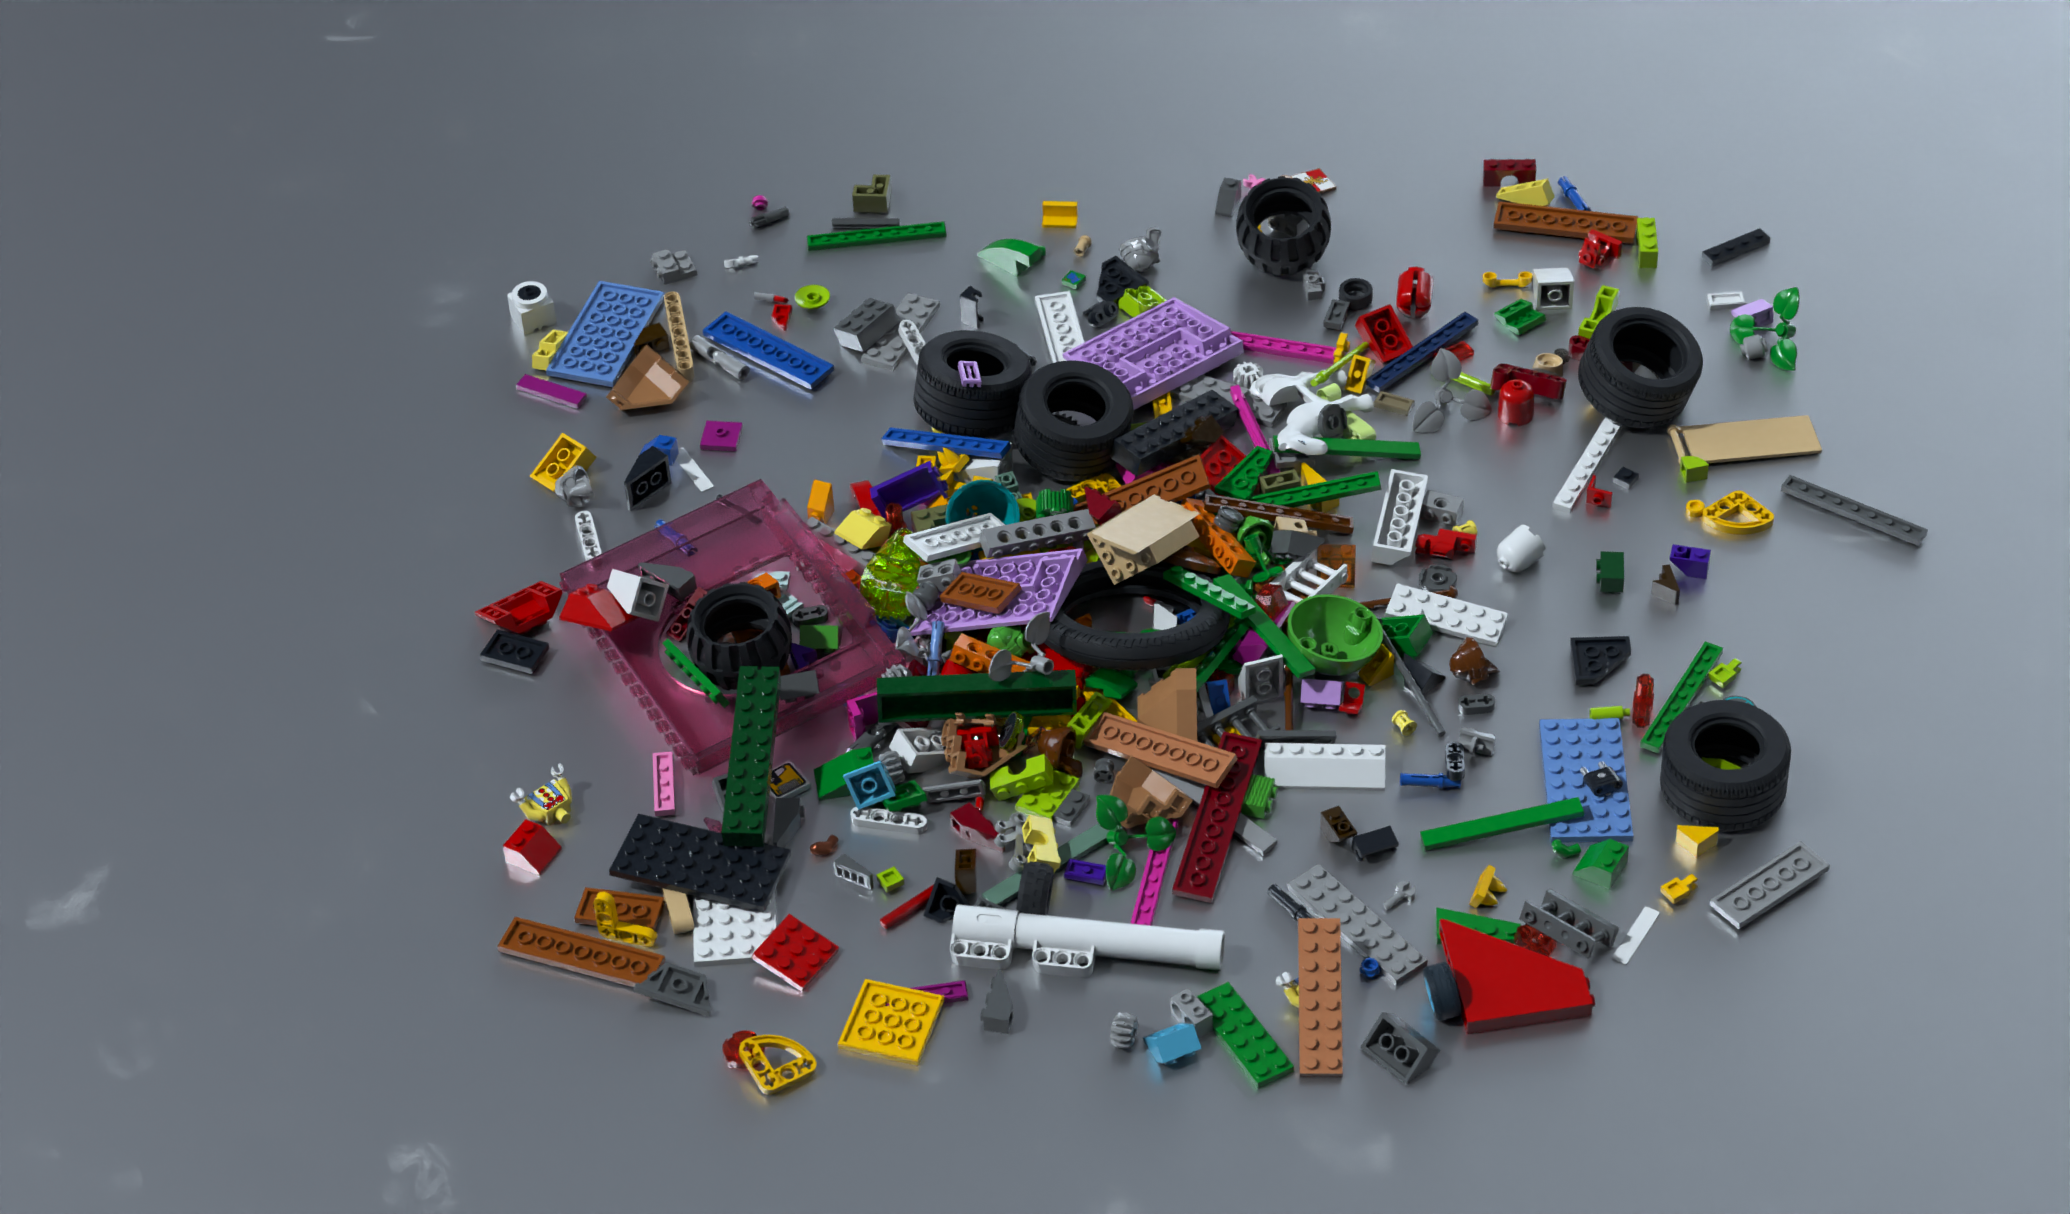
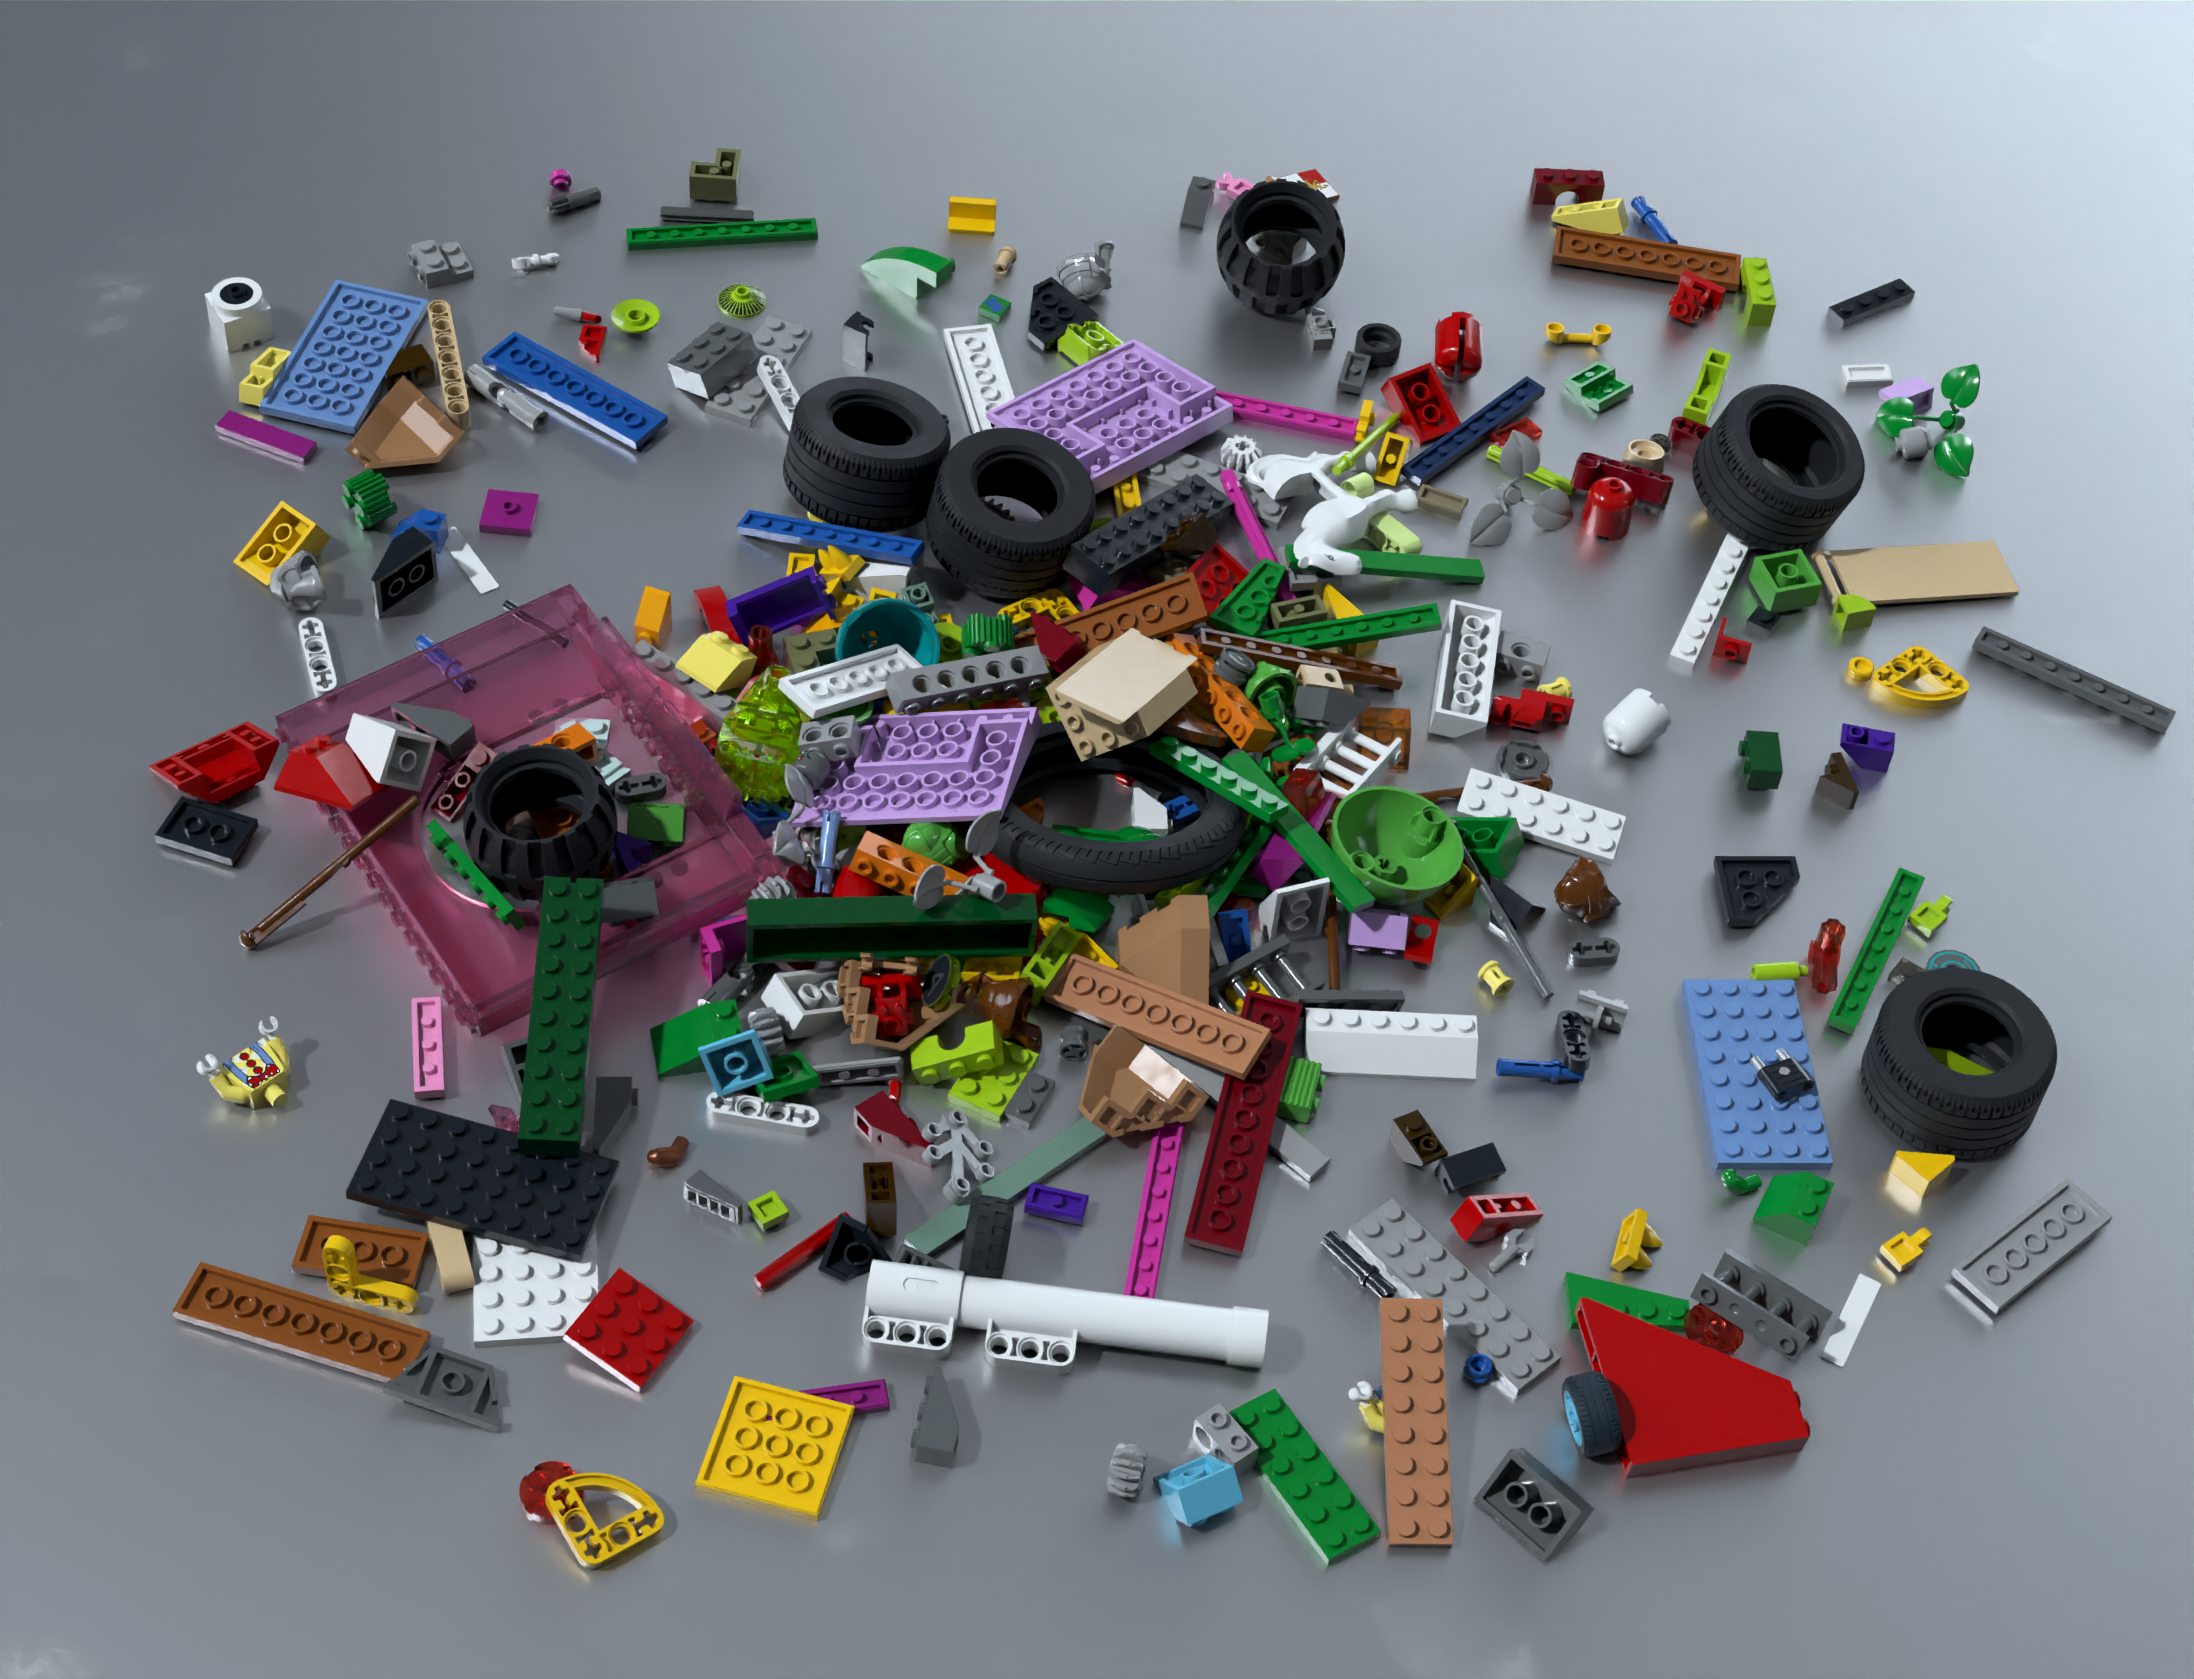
camera: 10 degrees left, 5 degrees up
red slope [503,819,562,876] -> none
tile [769,760,811,803] -> none
dark orange plate [939,572,1022,614] -> none
lavender tile [958,361,982,387] -> none
light yellow arch [1022,815,1061,873] -> none
black bracket [1082,300,1119,328] -> none
green plant [1096,795,1176,890] -> none
dark grey tile [1318,404,1347,438] -> none
green tile [1420,797,1584,851] -> none
white slope [1532,268,1574,310] -> none
none -> reddish brown bar [239,795,422,949]
none -> green brick [341,469,398,529]
none -> dish [718,284,766,318]
none -> red slope [1450,1192,1544,1242]
none -> bright green brick [1749,549,1822,613]

